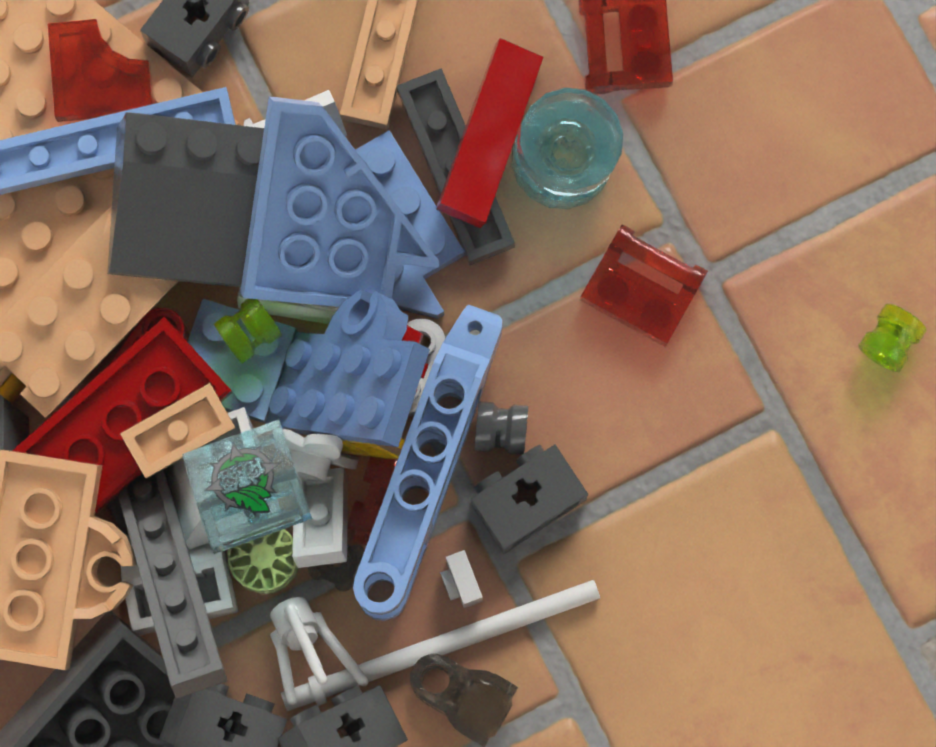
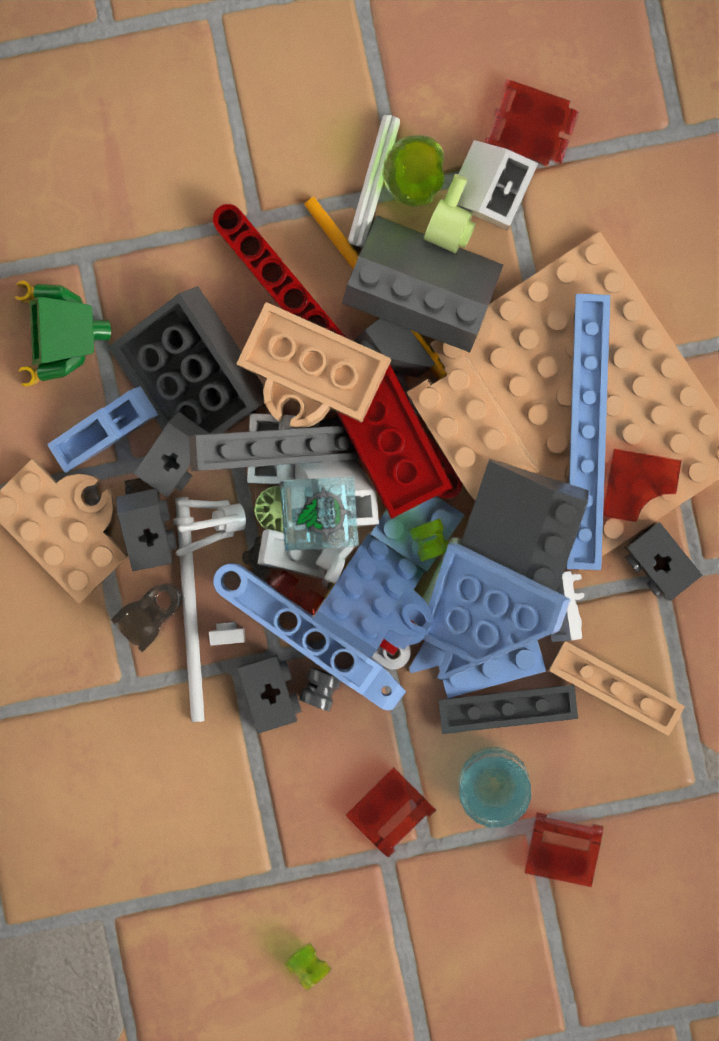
camera: 100 degrees right, 10 degrees up
light nougat plate [120,383,235,479] -> none
red tile [436,38,544,228] -> none

